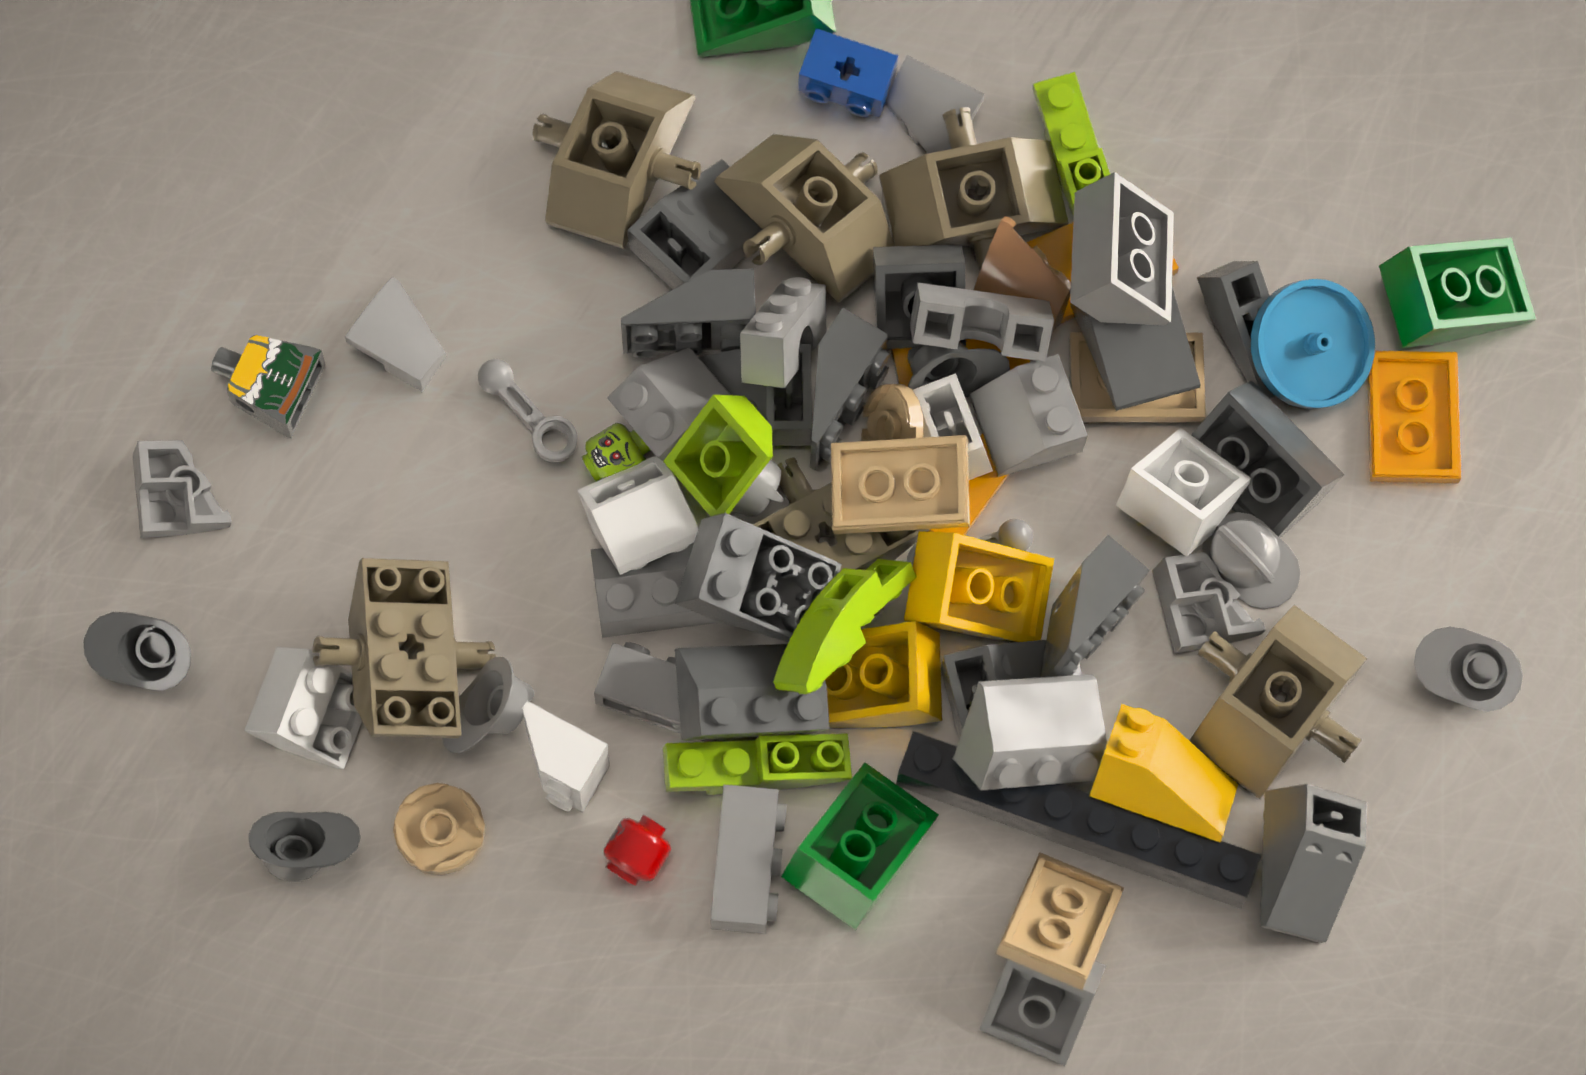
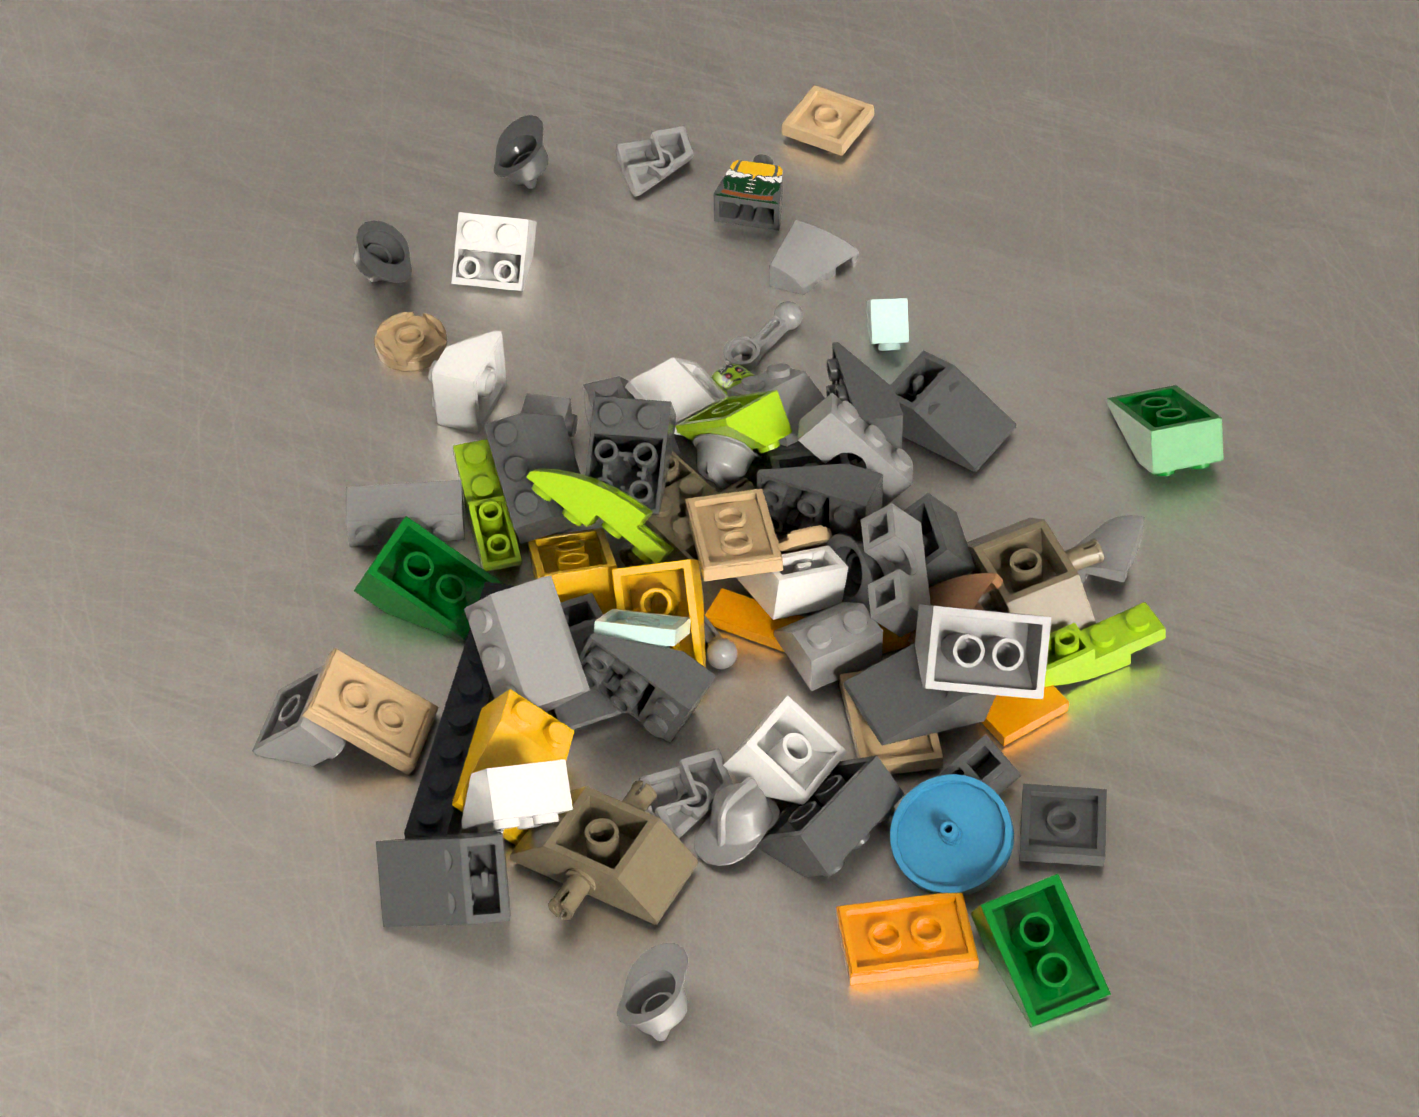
camera: 85 degrees right, 25 degrees down
dark tan slope [312,558,496,738] -> none
light grey piece [442,657,535,753] -> none
dark tan slope [532,71,701,249] -> none
red head [603,814,671,886] -> none
dark tan slope [714,134,895,303] -> none
blue brick [798,28,899,118] -> none
none -> white slope [462,759,573,832]
none -> light aqua plate [594,609,691,649]
none -> tan plate [782,85,874,156]
none -> light aqua slope [866,298,909,351]
none -> dark grey plate [1019,784,1107,867]

